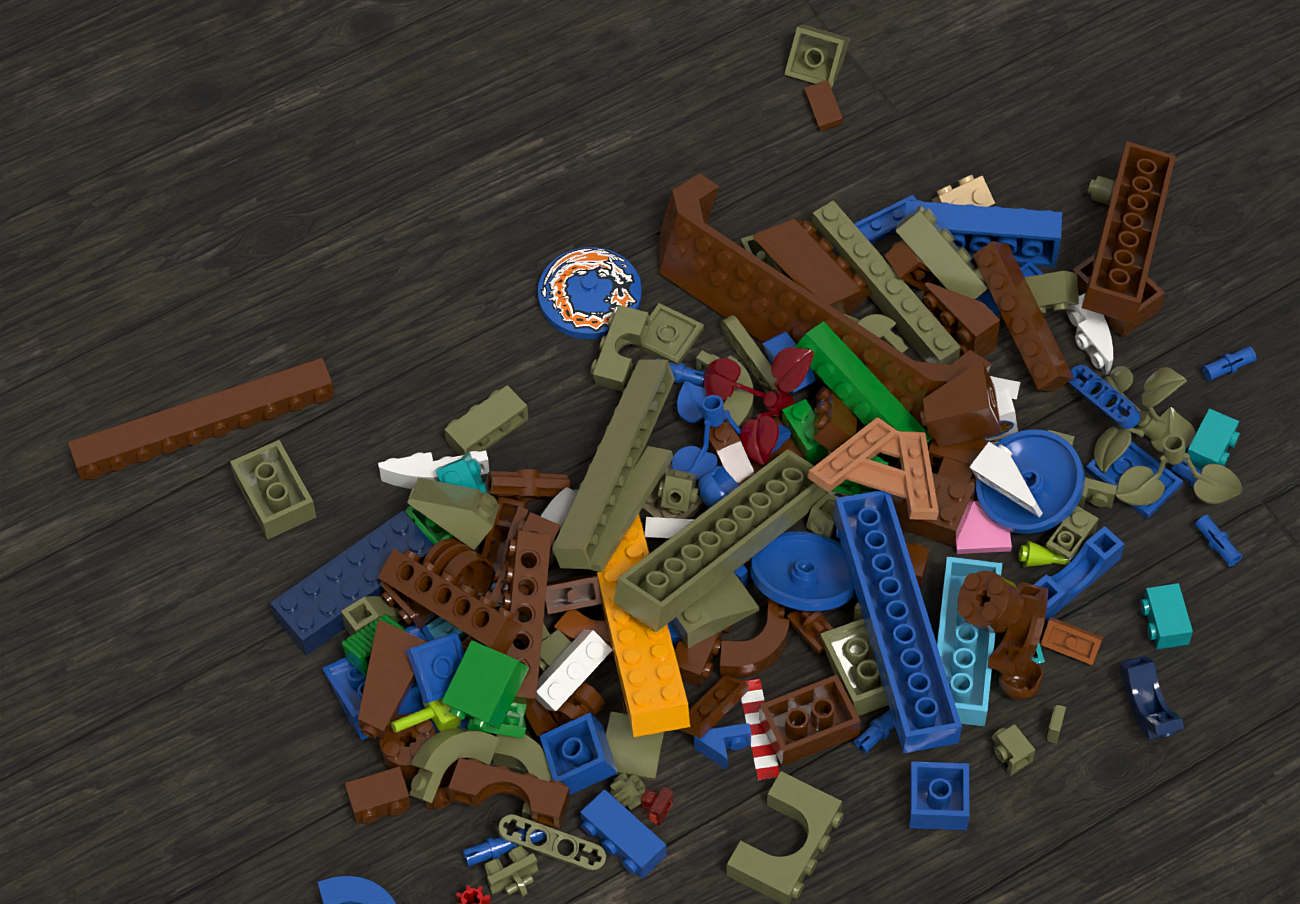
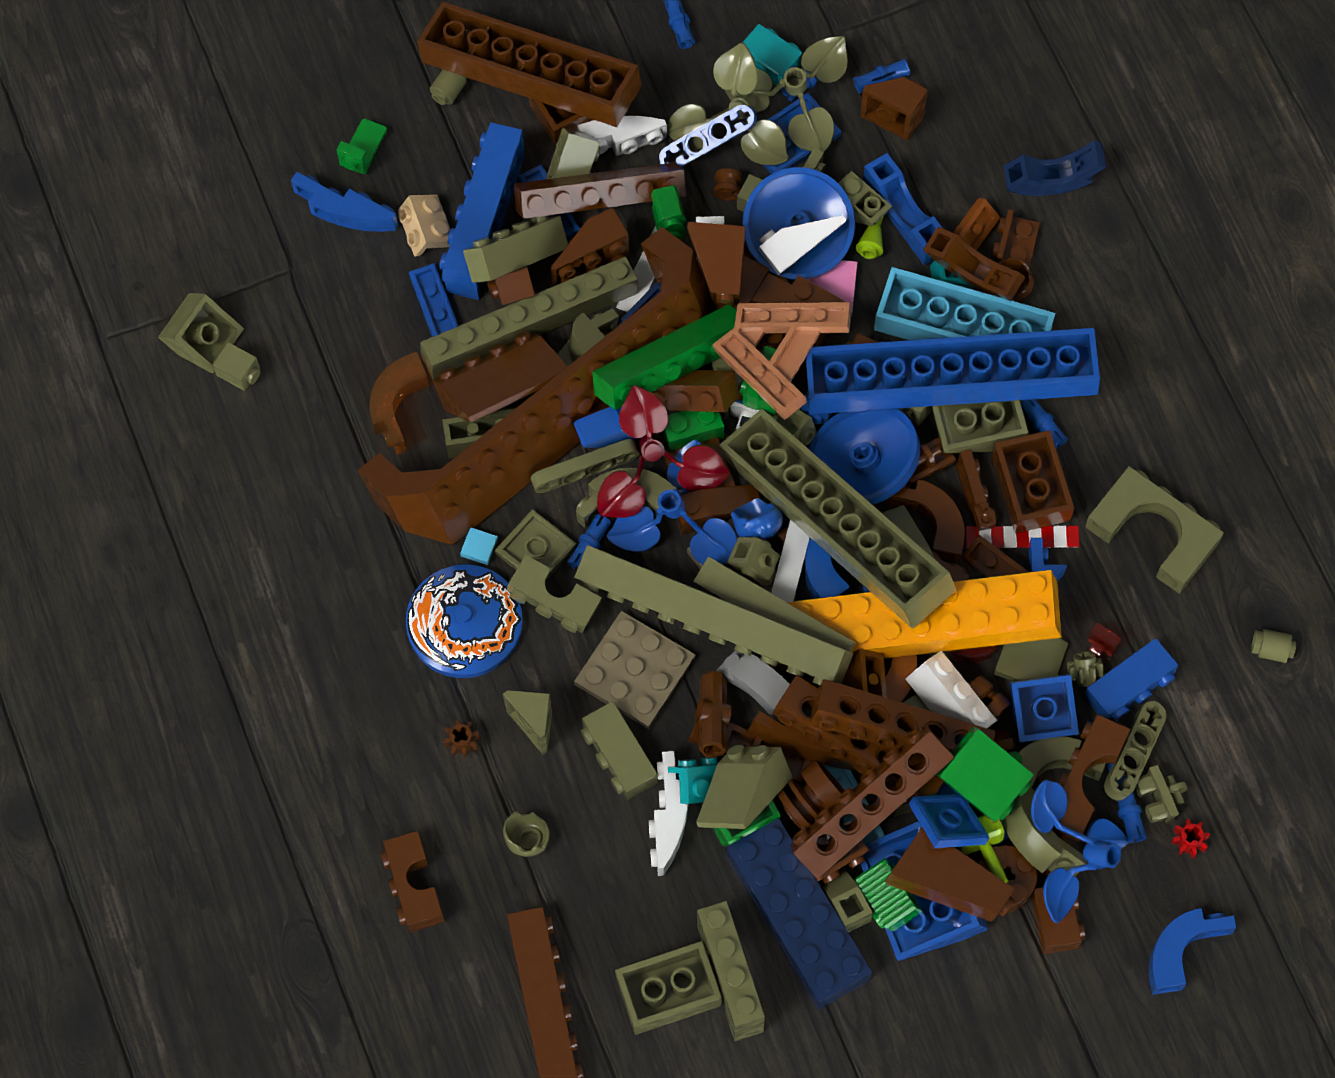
camera: 80 degrees left, 10 degrees up
reddish brown tile [804,80,844,131] -> none
blue brick [909,761,969,830] -> none
reddish brown brick [957,571,1024,633] -> none
olive brick [992,724,1035,776] -> none
olive tile [1047,705,1066,744] -> none
teal brick [1140,583,1193,649] -> none
none -> olive brick [213,342,260,391]
none -> blue slope [291,172,398,232]
none -> green bracket [336,119,387,175]
none -> clear orange arch [369,352,429,455]
none -> reddish brown arch [380,831,445,933]
none -> reddish brown gear [443,720,480,758]
none -> medium azure tile [460,527,498,565]
none -> olive slope [503,690,552,755]
none -> olive hair [503,811,550,857]
none -> dark tan plate [574,611,696,729]
none -> green brick [651,185,686,241]
none -> olive arch [697,901,765,1042]
none -> reddish brown wheel [713,168,742,201]
none -> reddish brown slope [860,77,928,141]
none -> reddish brown hinge [955,449,996,531]
none -> reddish brown bracket [992,209,1040,268]
none -> blue plant [1031,779,1128,923]

